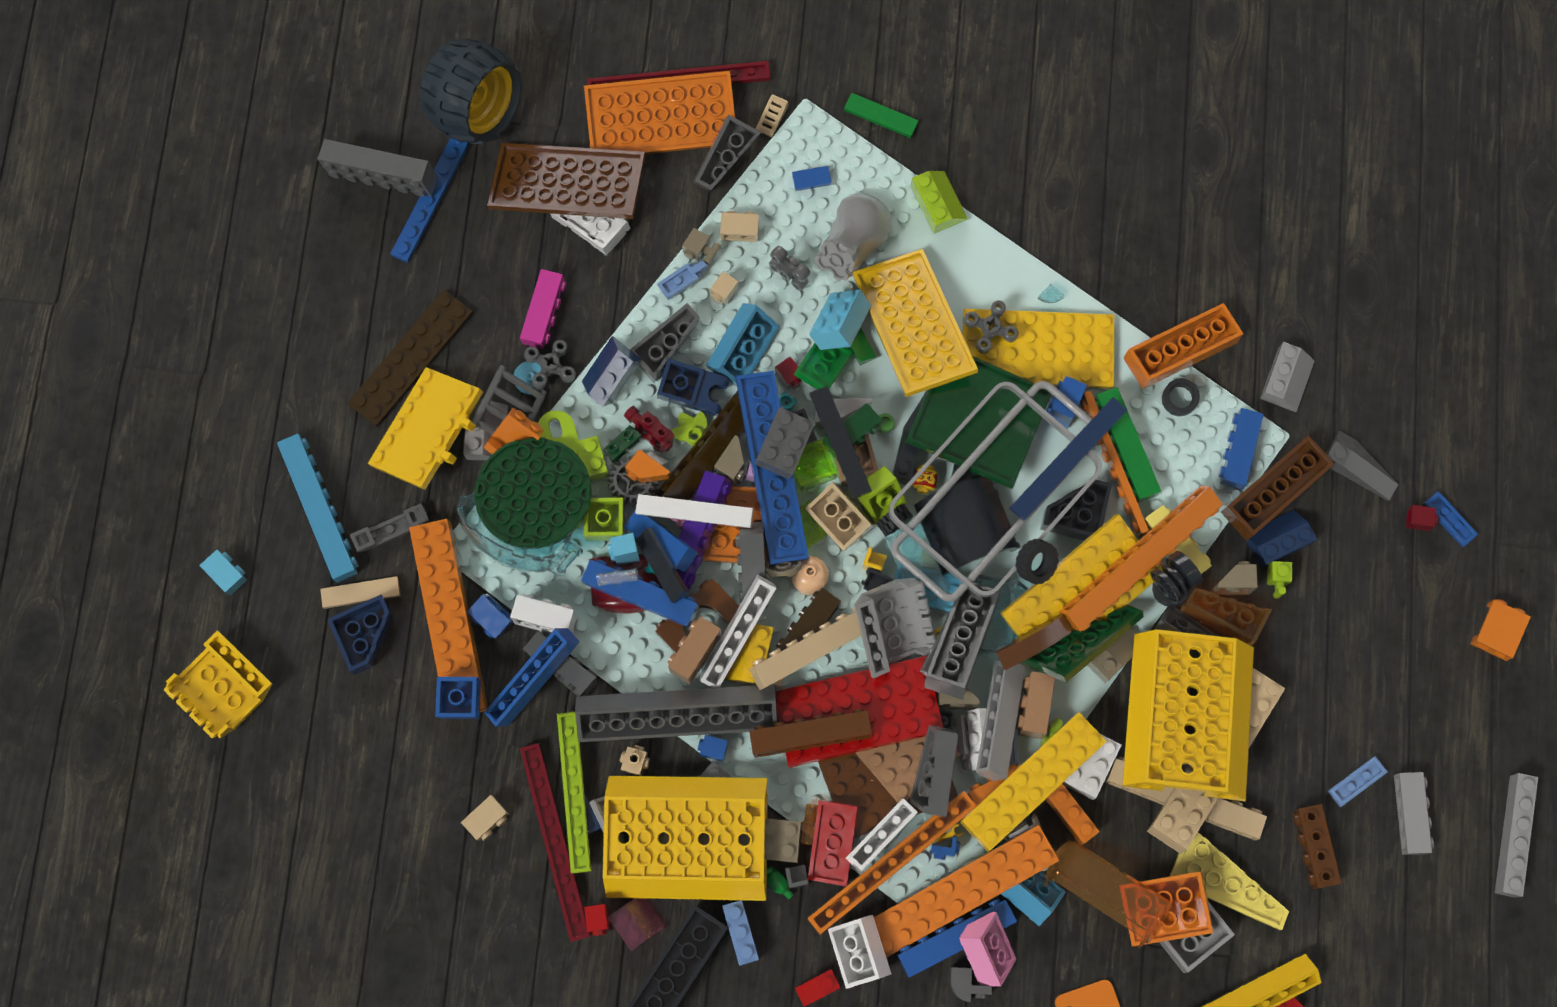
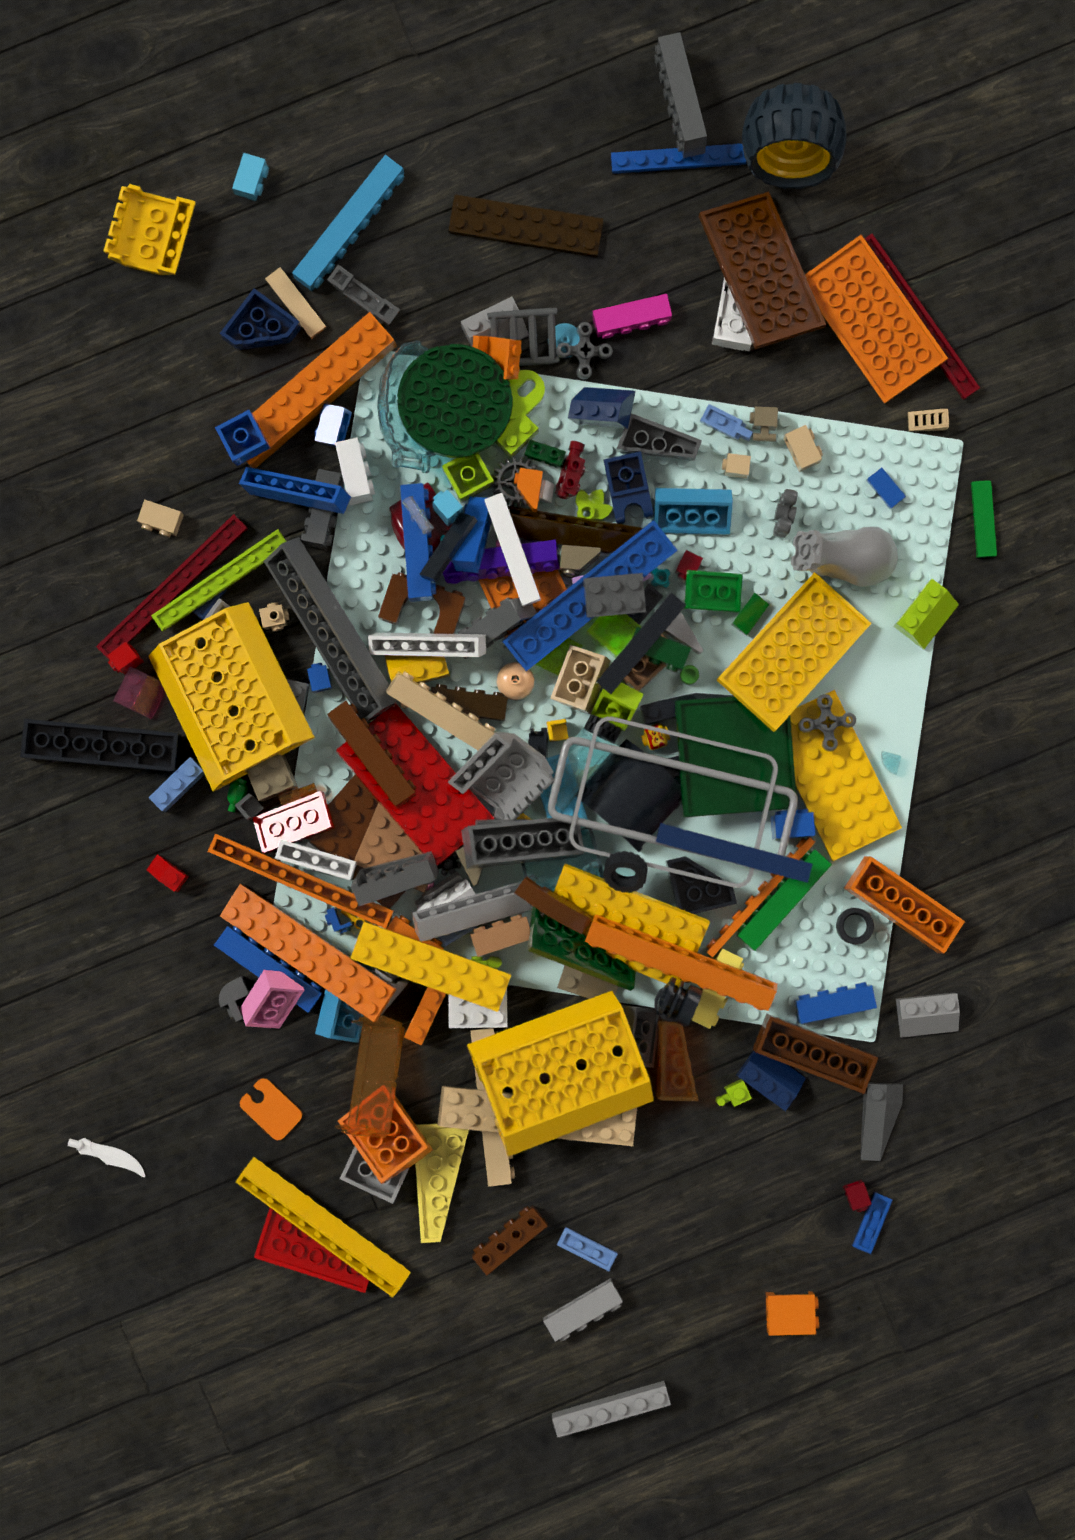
camera: 60 degrees right, 10 degrees up
yellow hinge [368,367,483,490] -> none
medium nougat brick [667,616,722,685] -> none
dark grey wedge [692,115,761,191] -> none
dark tan wheel [765,560,802,578] -> none
medium azure brick [809,289,871,350] -> none
white brick [828,915,891,989] -> none
dark tan slope [1210,561,1258,595] -> none

